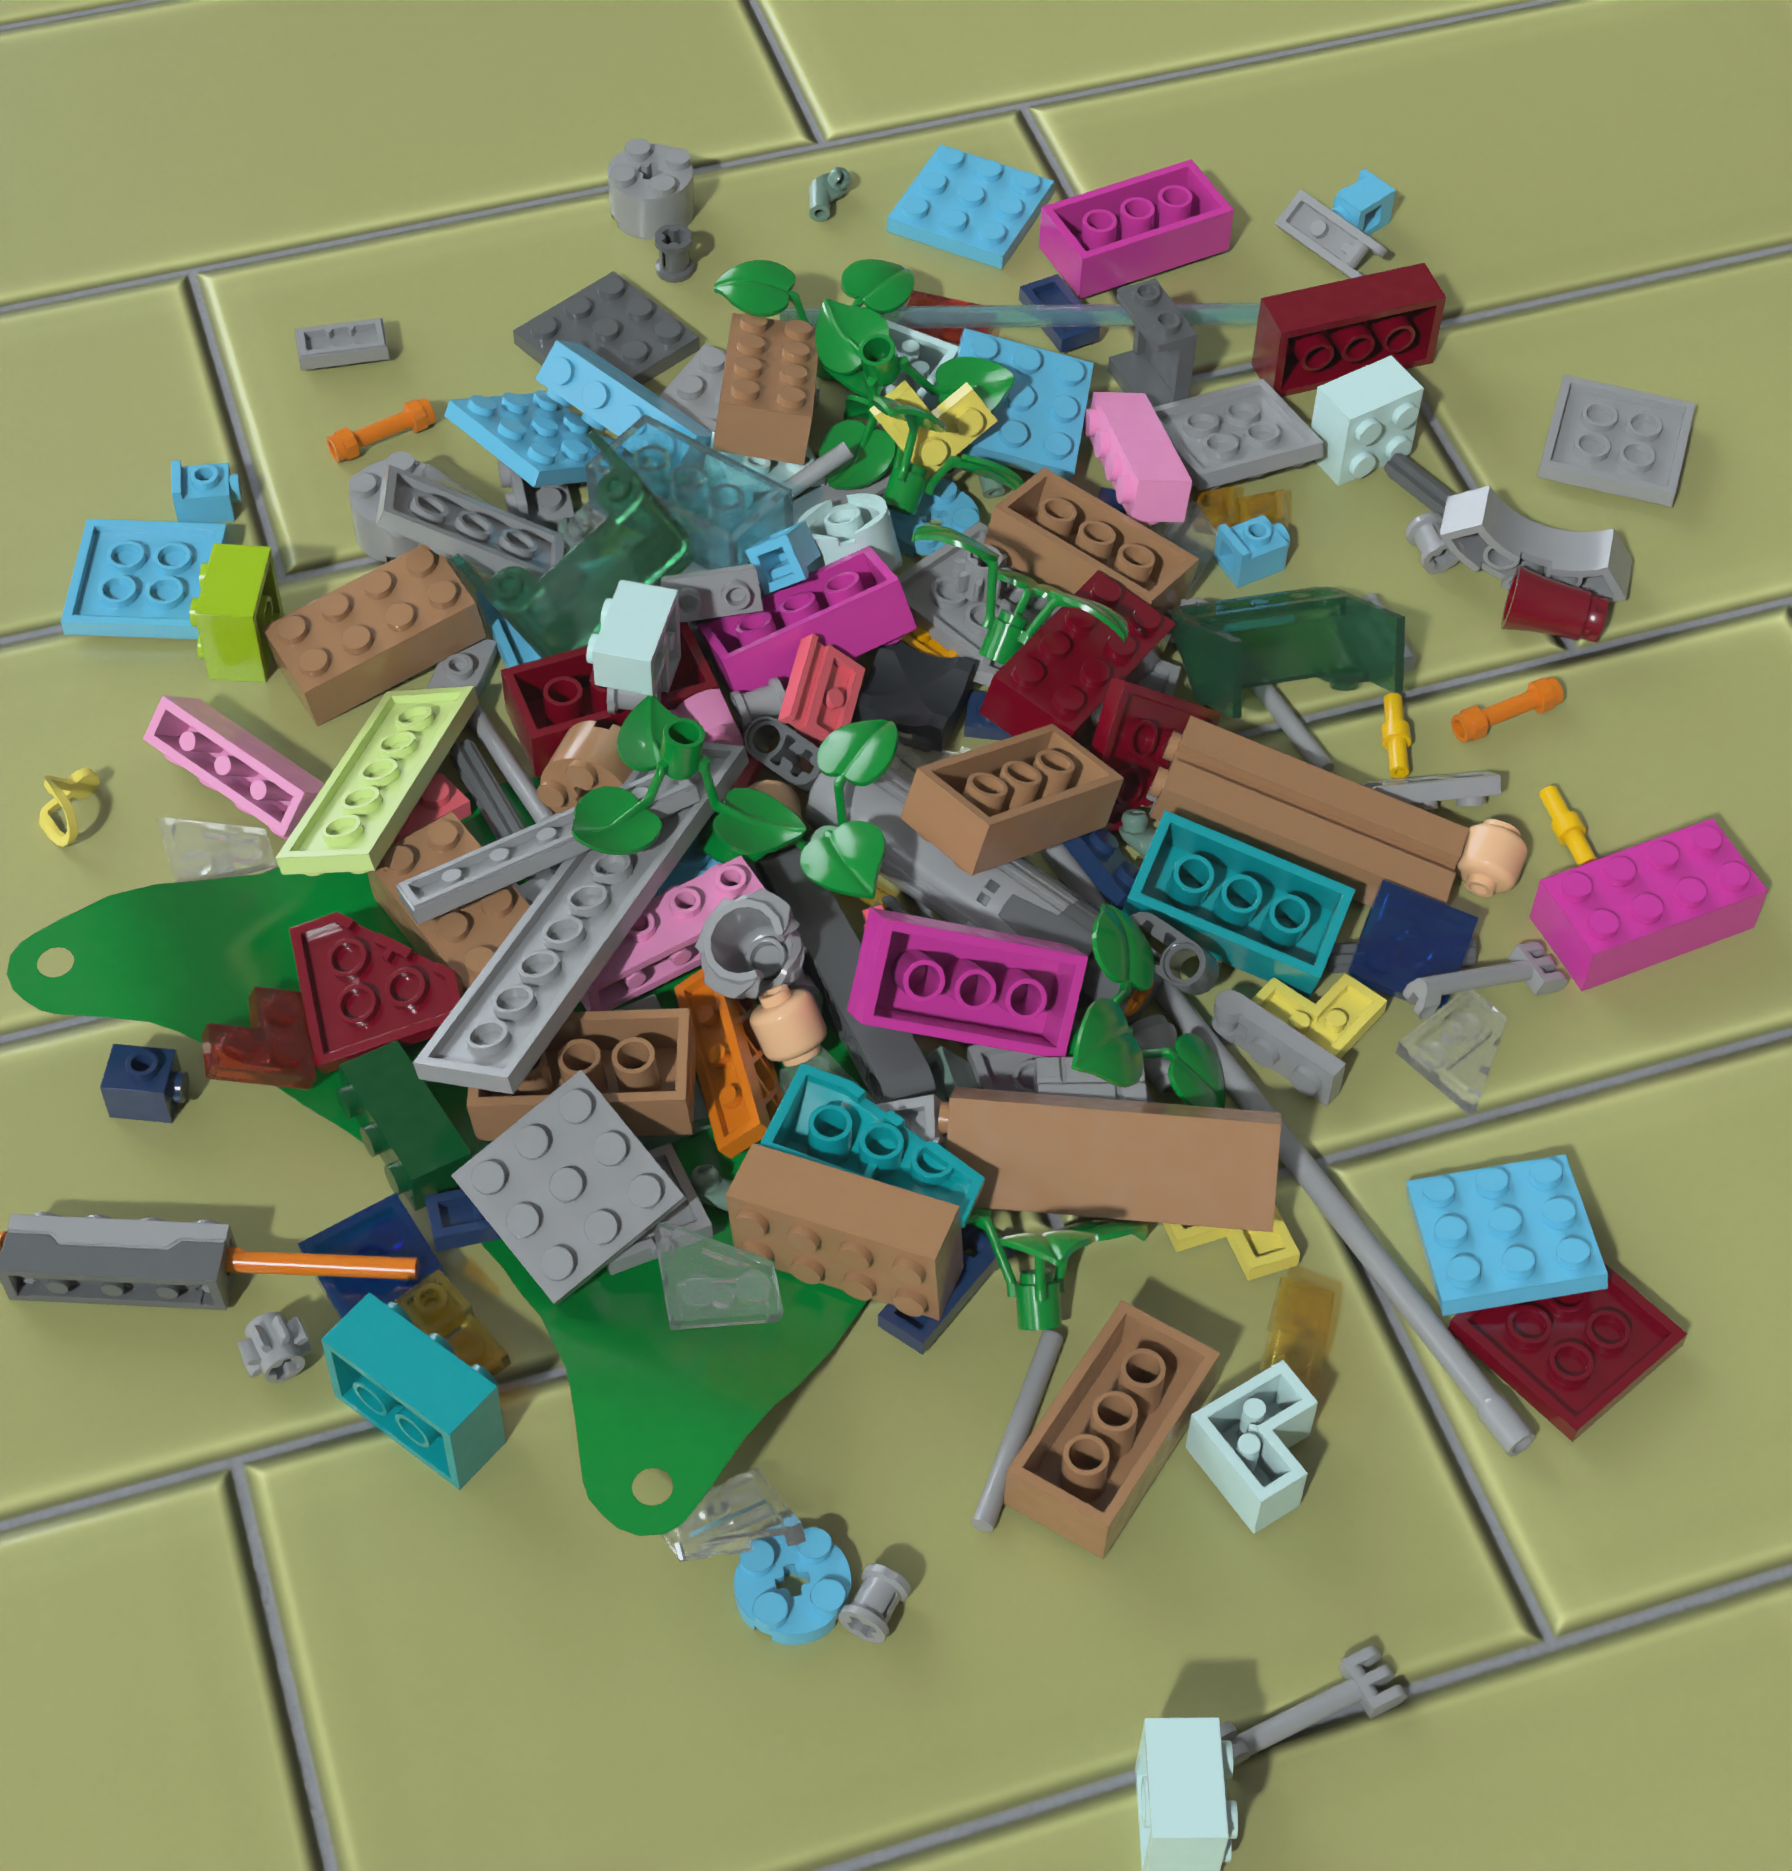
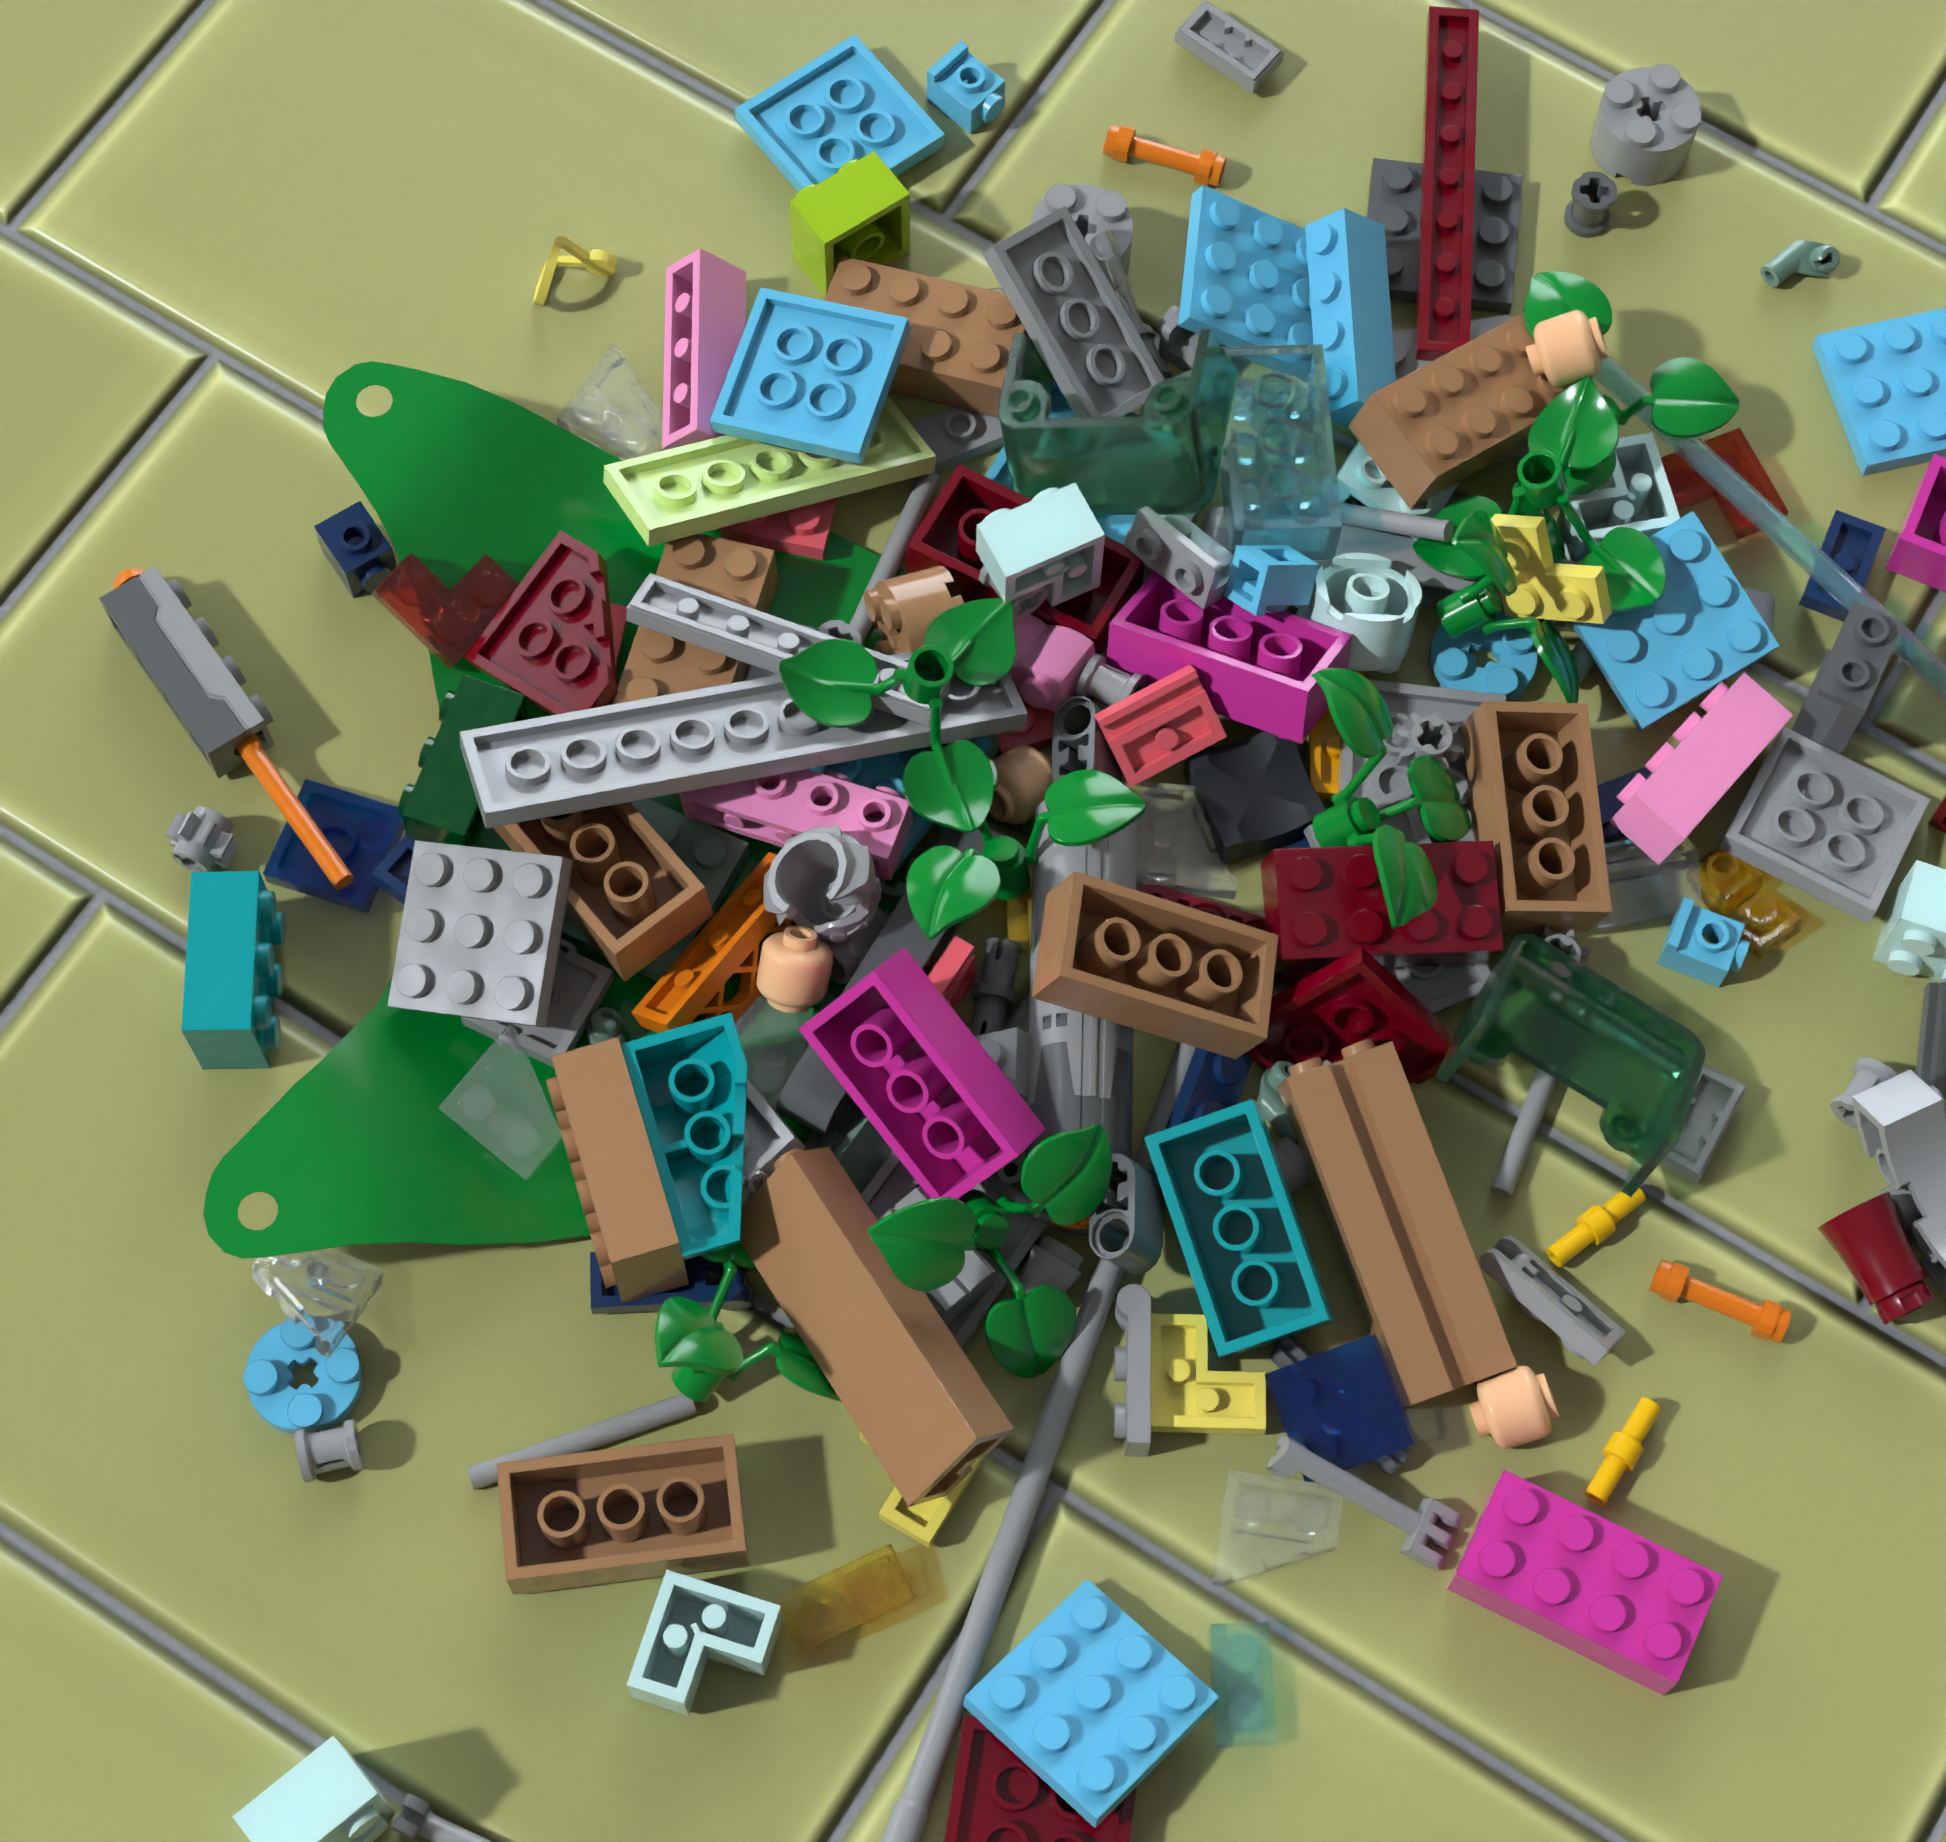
camera: 50 degrees right, 15 degrees up
clear yellow slope [394,1269,511,1377] -> none
dark grey axle [450,739,525,840] -> none
none -> medium azure plate [710,287,911,464]
none -> clear light blue plate [1208,1622,1278,1748]
none -> dark red plate [1415,6,1479,361]
none -> light nougat head [1526,310,1609,388]

